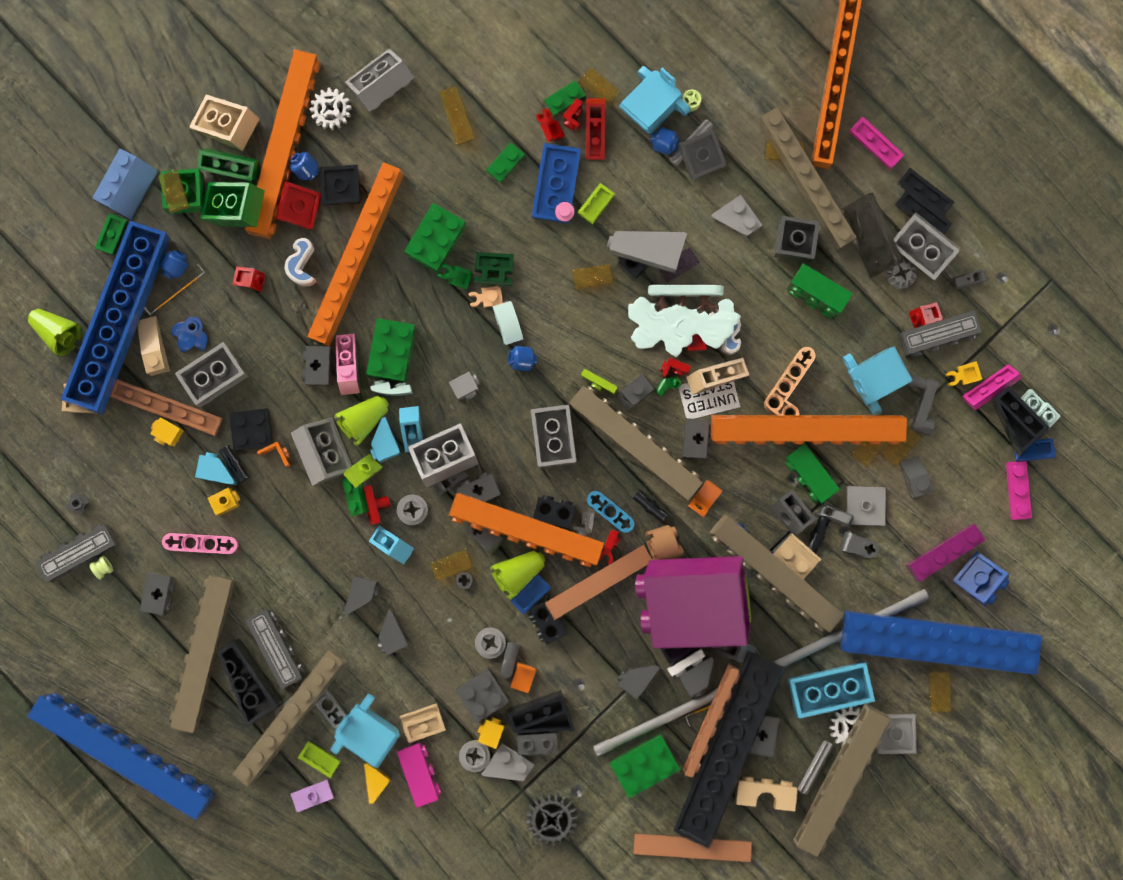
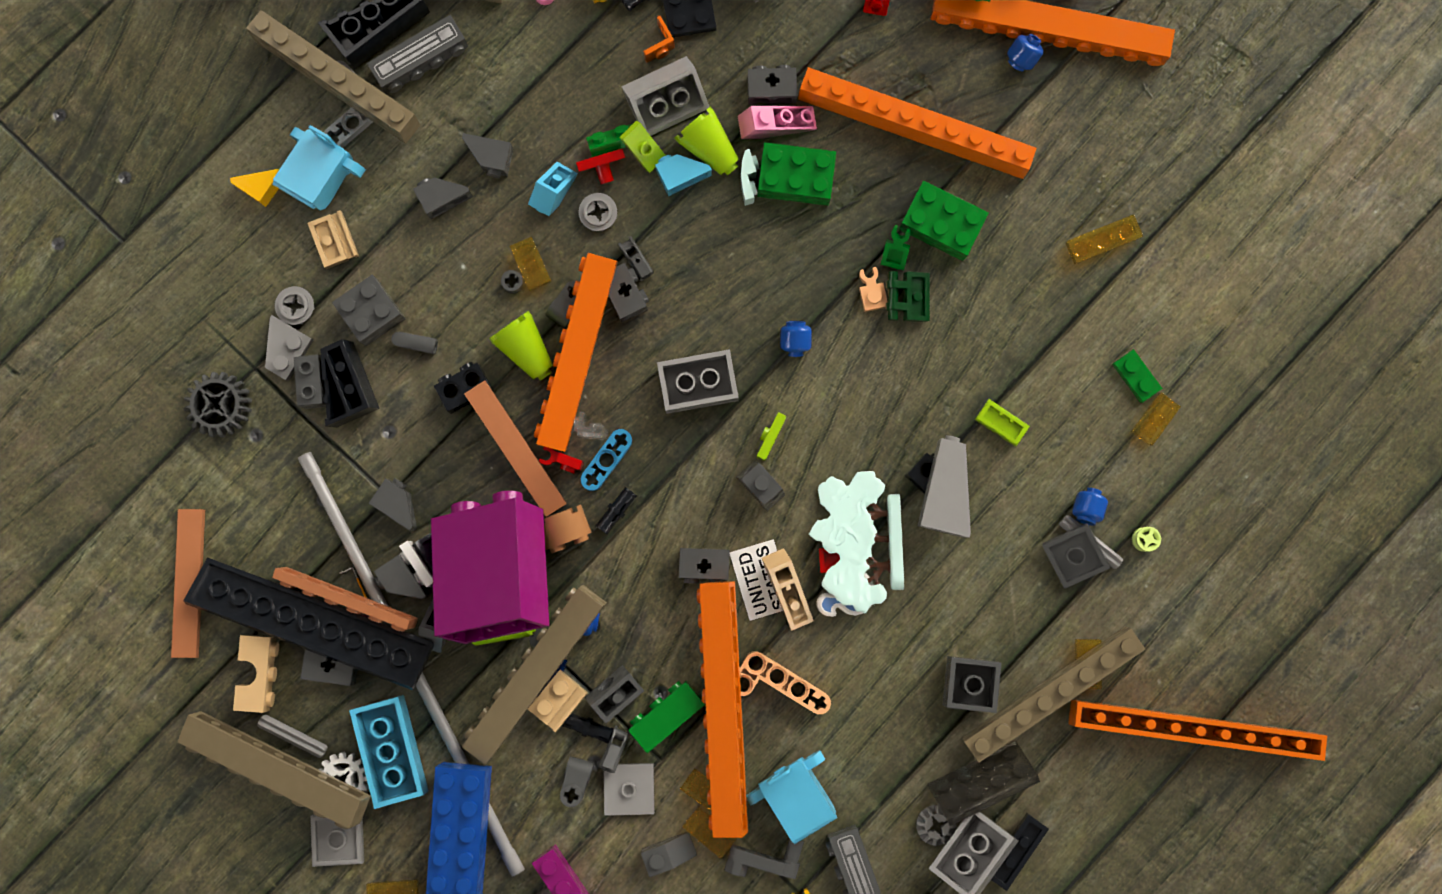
camera: 85 degrees right, 0 degrees up
red tile [275,181,321,230] -> none
white animal [284,238,317,287] -> none
lavender plate [291,779,334,812] -> none
lime plate [298,741,341,778] -> none
white gear [310,88,352,130] -> none
black plate [320,164,361,206] -> none
light grey slope [345,49,414,112] -> none
dark pink brick [397,742,442,808] -> none
medium azure slope [399,406,423,452] -> none
light grey brick [408,423,479,488] -> none
light grey brick [449,372,480,401] -> none
light grey gear [475,627,506,659] -> none
yellow brick [478,717,505,749] -> none
green plate [486,142,525,184] -> none
light aqua slope [493,301,523,345] -> none
orange bracket [510,662,537,693] -> none
blue plate [511,574,551,615] -> none
blue plate [532,143,581,224] -> none
black brick [533,495,576,530] -> none
red plate [536,108,565,142] -> none
bright pink plate [555,202,574,222] -> none
red bracket [563,98,583,132] -> none
dark tan brick [569,385,703,501] -> none
clear yellow plate [572,264,613,290] -> none
red slope [586,98,605,160] -> none
green brick [609,733,680,798] -> none
medium azure piece [619,66,691,134] -> none
green arm [654,376,682,397] -> none
plate [658,246,700,283] -> none
red bracket [660,358,691,378] -> none
orange bracket [688,479,723,517] -> none
light grey wing [710,195,762,237] -> none
green brick [786,263,853,319] -> none
dark pink plate [849,117,904,170] -> none
black plate [897,168,955,217] -> none
red bracket [909,302,943,328] -> none

